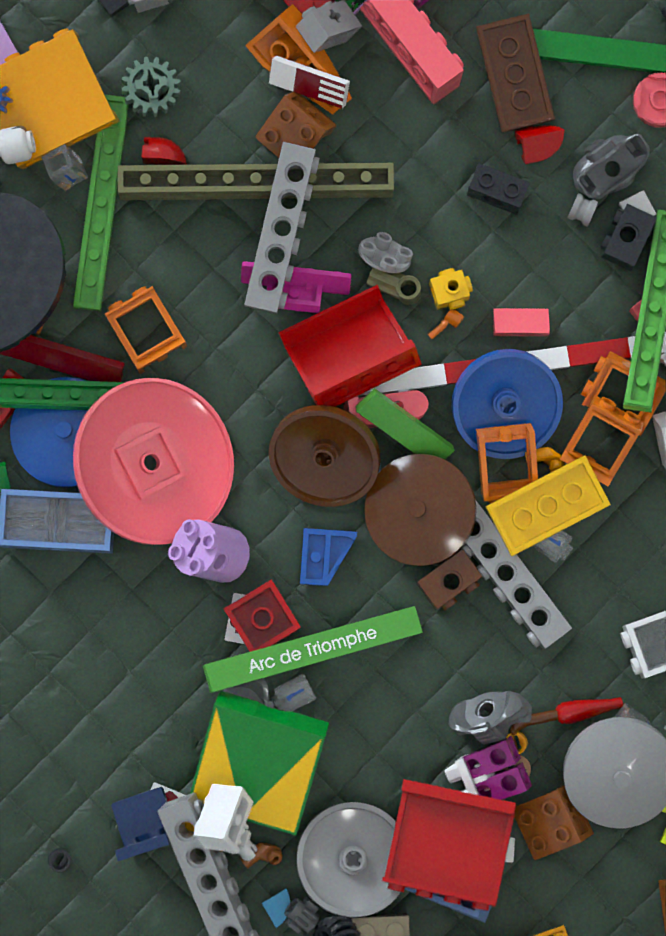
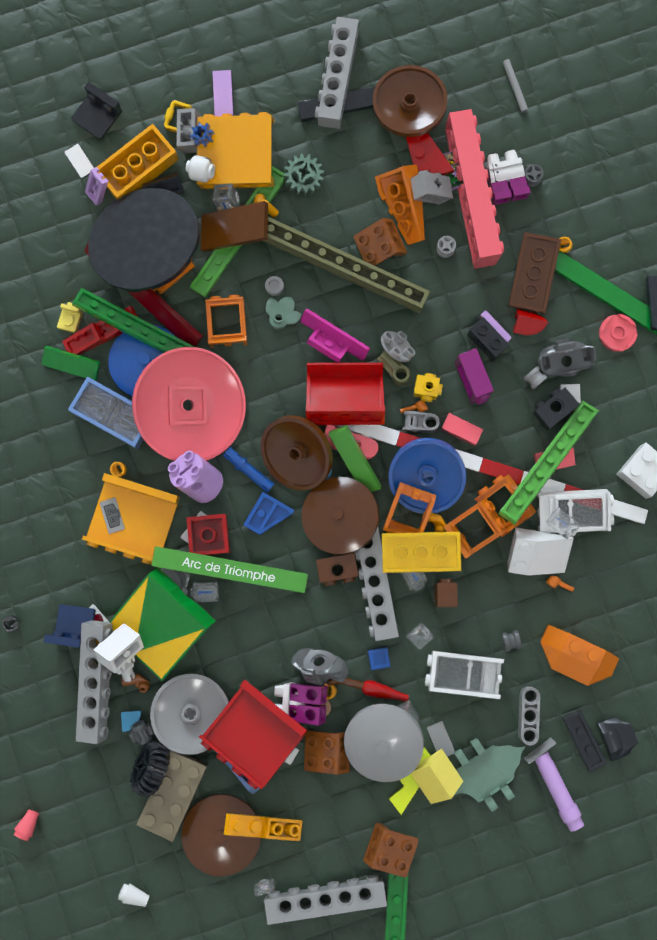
camera: 30 degrees right, 0 degrees up
red brick [141,137,187,165] -> none
light grey brick [244,142,320,314] -> none
tile [269,56,350,109] -> none
none -> light orange panel [82,473,180,565]
none -> sticker [100,497,125,534]
none -> light orange hinge [110,462,127,477]
none -> reddish brown tile [201,201,268,252]
none -> blue pin [223,447,274,493]
none -> light orange arm [254,194,279,218]
none -> light grey tile [265,276,284,296]
none -> sand green plate [265,297,302,329]
none -> blue tile [368,647,391,670]
none -> light grey piece [402,411,440,433]
none -> clear tile [407,622,435,650]
none -> reddish brown brick [434,579,458,607]
none -> light grey wheel [436,236,456,258]
none -> magenta window [454,348,494,405]
none -> lavender tile [478,310,511,342]
none -> light orange hinge [559,237,573,253]

